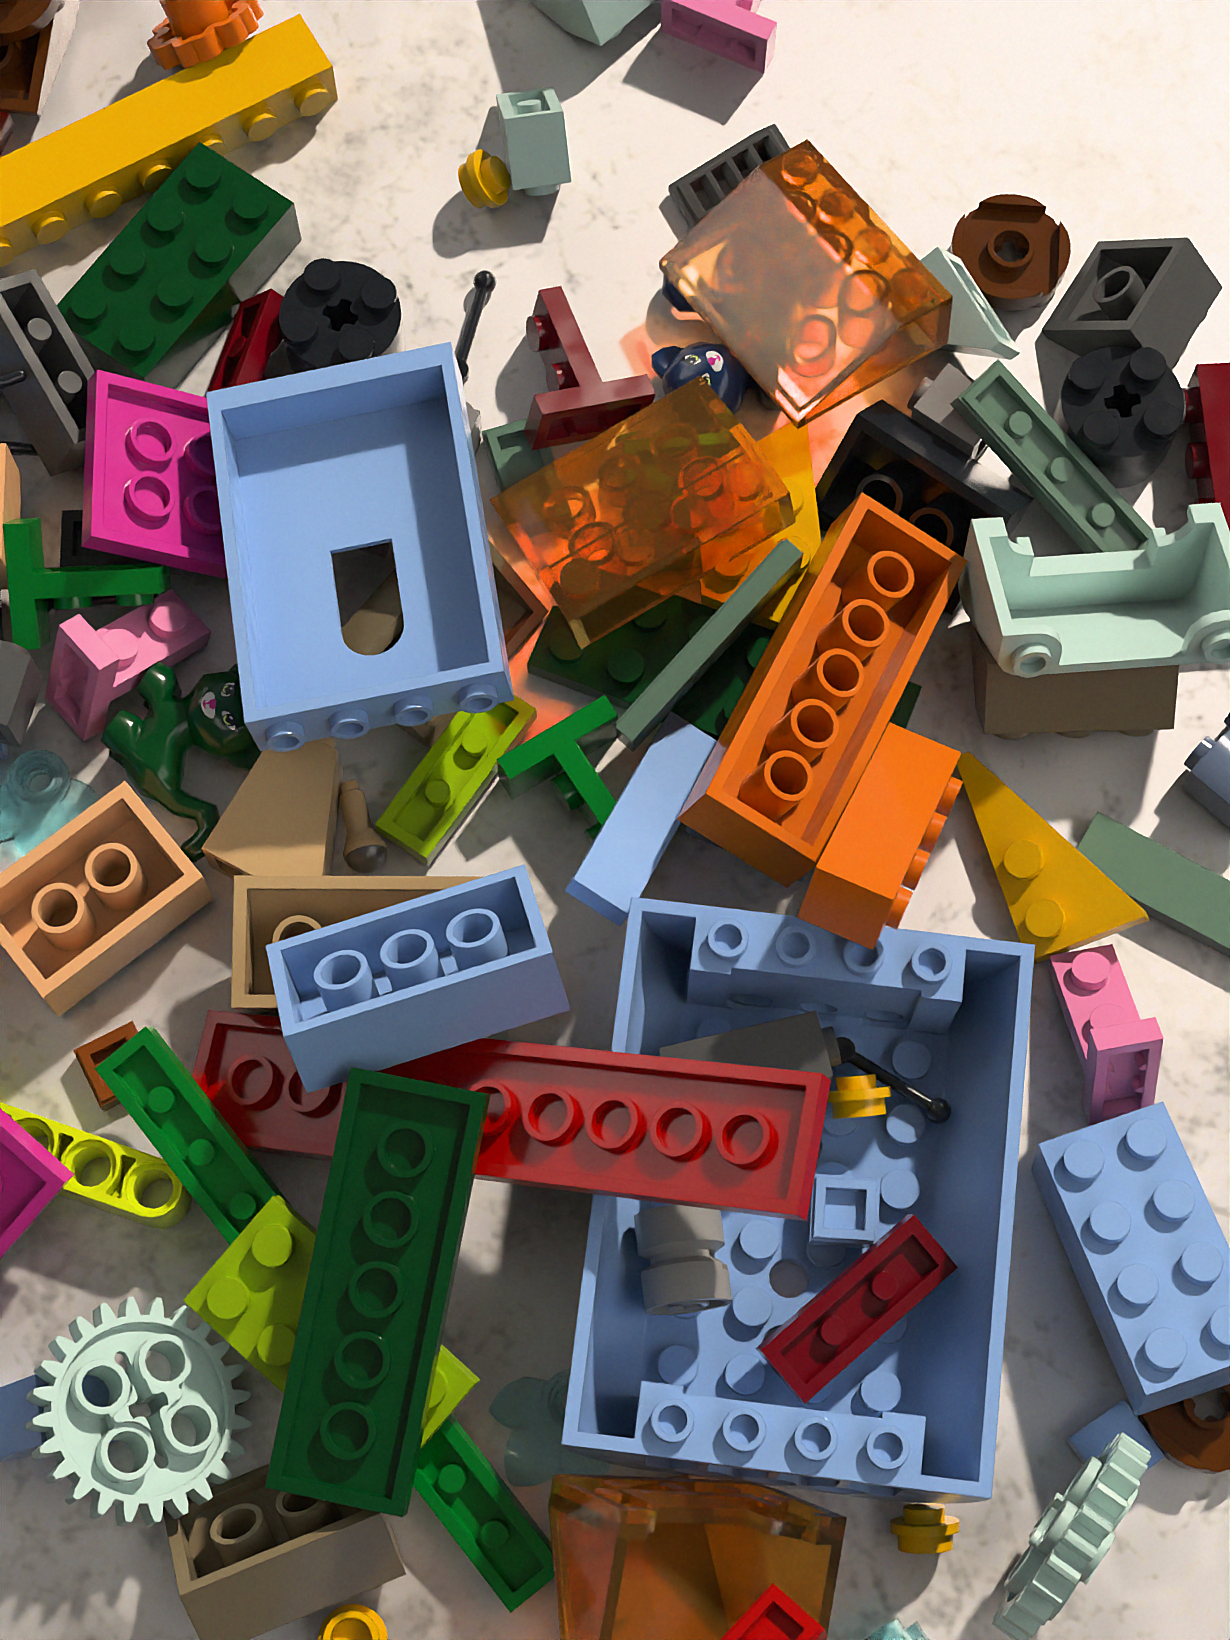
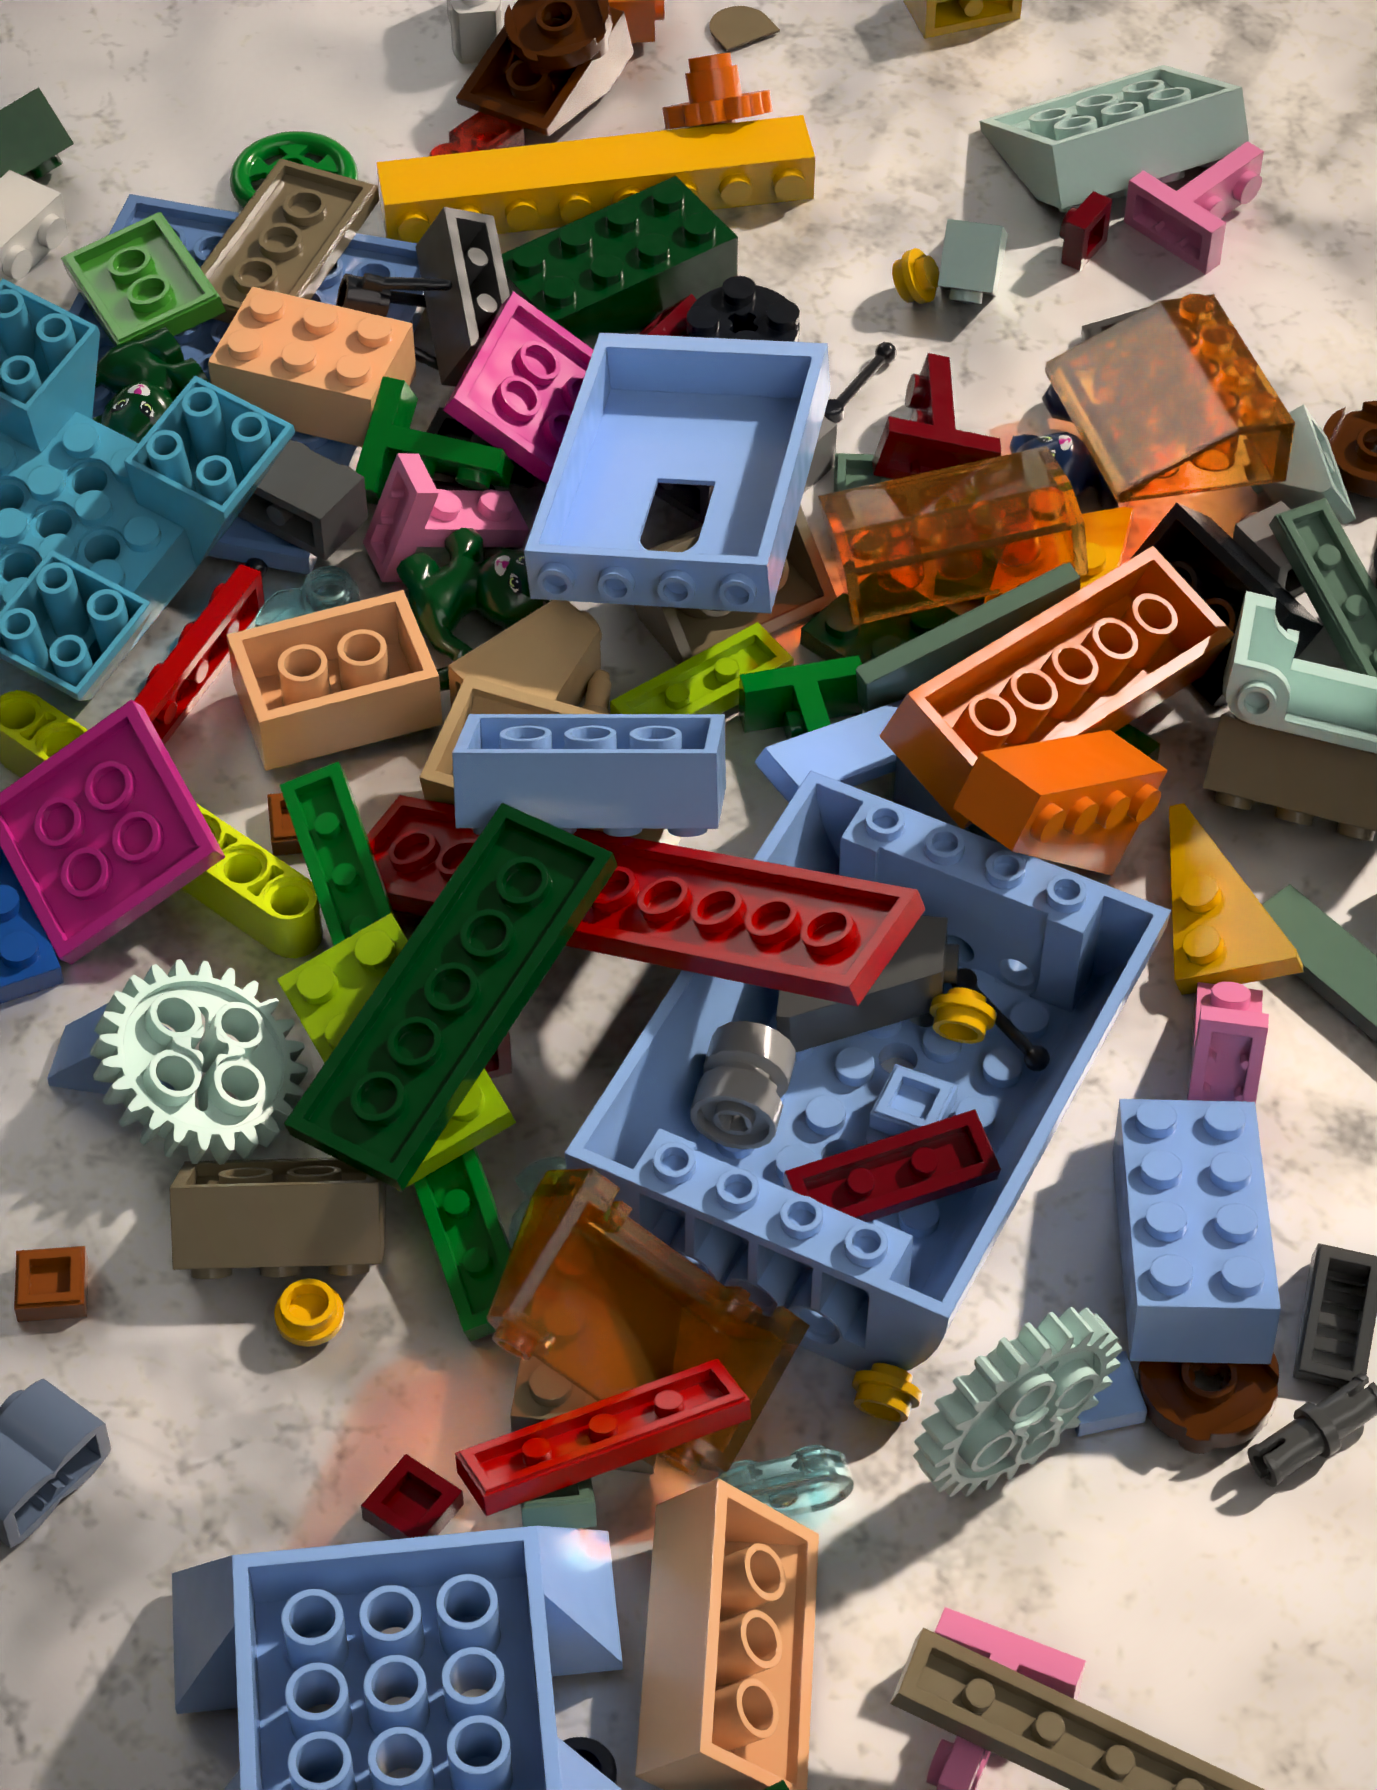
camera: 20 degrees right, 20 degrees down
none -> dark red plate [1059,191,1112,271]

